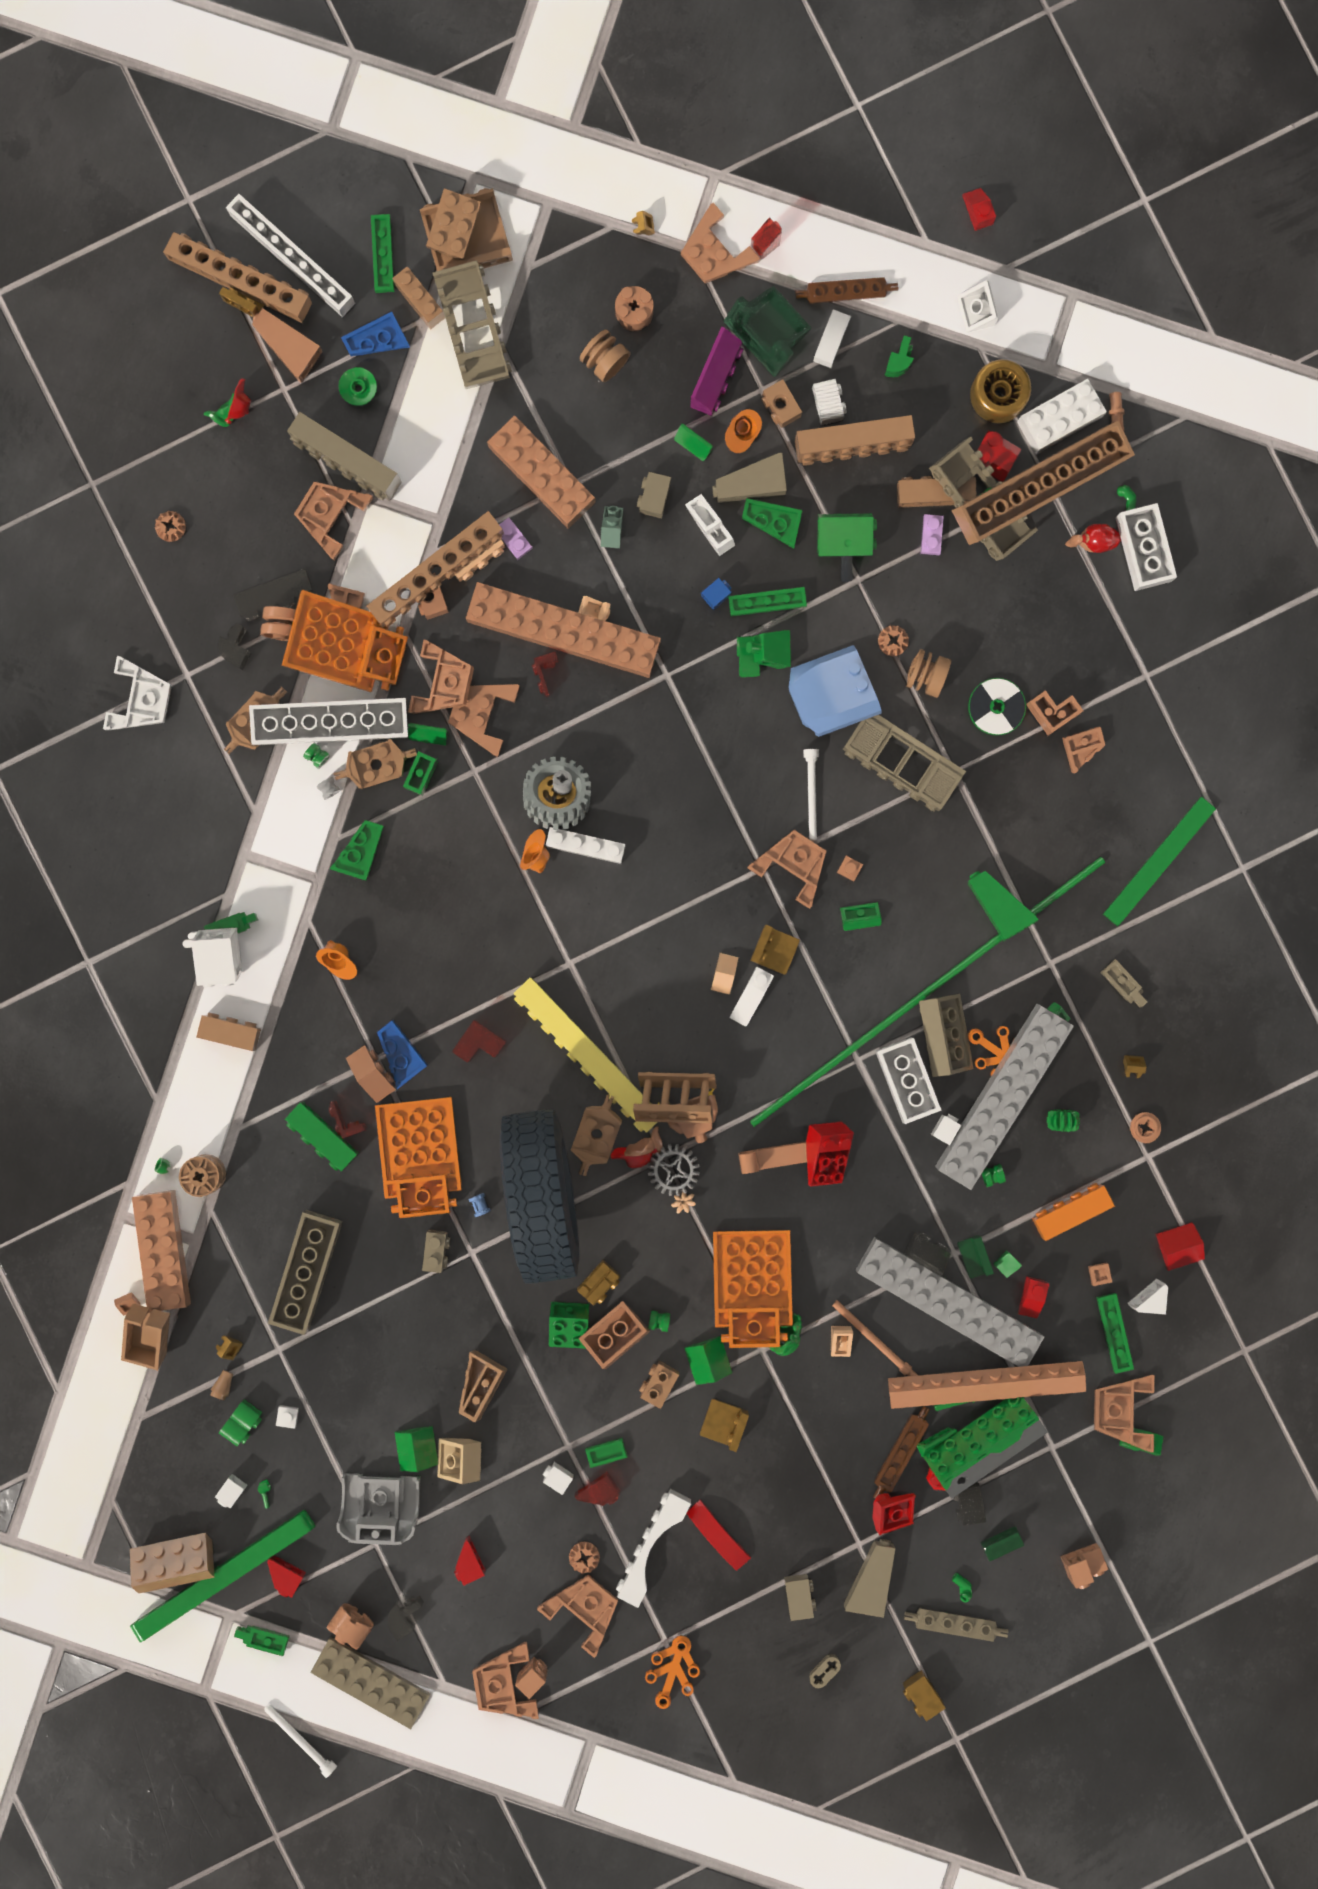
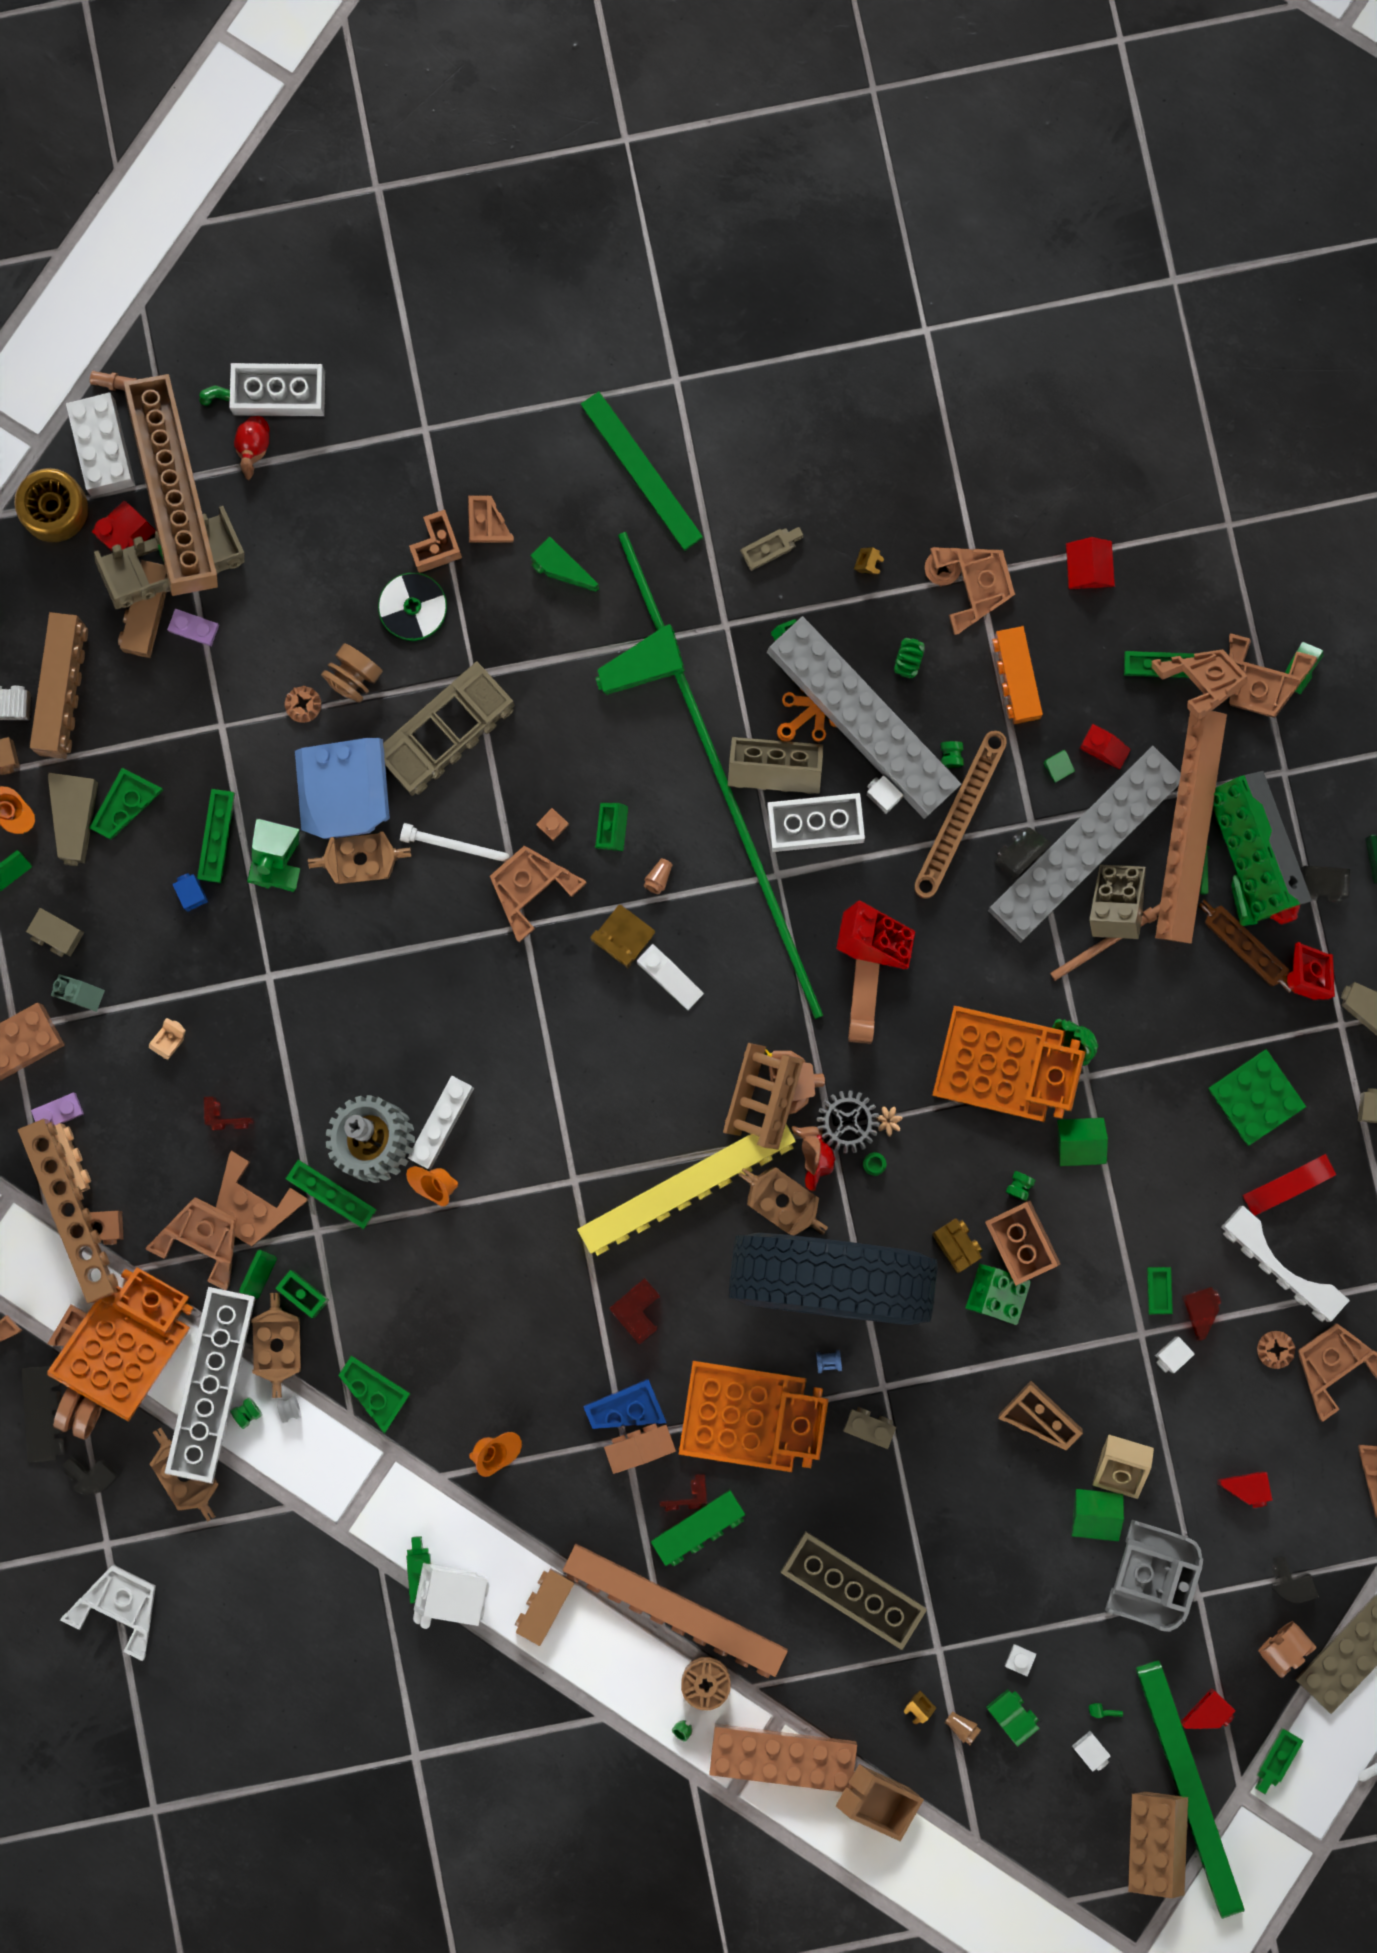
camera: 70 degrees left, 5 degrees down
nougat plate [114,1292,141,1316] -> none
nougat brick [466,582,661,678] -> none
medium nougat brick [639,1361,679,1409] -> none
white slope [685,494,735,556] -> none
pearl gold bracket [700,1399,749,1452] -> none
light nougat slope [711,953,739,994] -> none
green piece [817,513,877,582] -> none
light nougat slope [831,1326,853,1357] -> none
dark green panel [957,1235,994,1279] -> none
nougat plate [1088,1262,1112,1286] -> none
white slope [1127,1279,1168,1315] -> none
none -> green plate [286,1160,377,1229]
none -> medium nougat plate [308,832,411,884]
none -> green slope [530,537,599,592]
none -> nougat brick [562,1544,788,1678]
none -> nougat cone [644,858,672,894]
none -> green plate [863,1152,886,1176]
none -> medium nougat gear [914,731,1007,899]
none -> nougat wing [930,547,1015,635]
none -> dark tan slope [1089,865,1146,939]
none -> nougat wing [1152,650,1247,720]
none -> green plate [1208,1049,1306,1146]

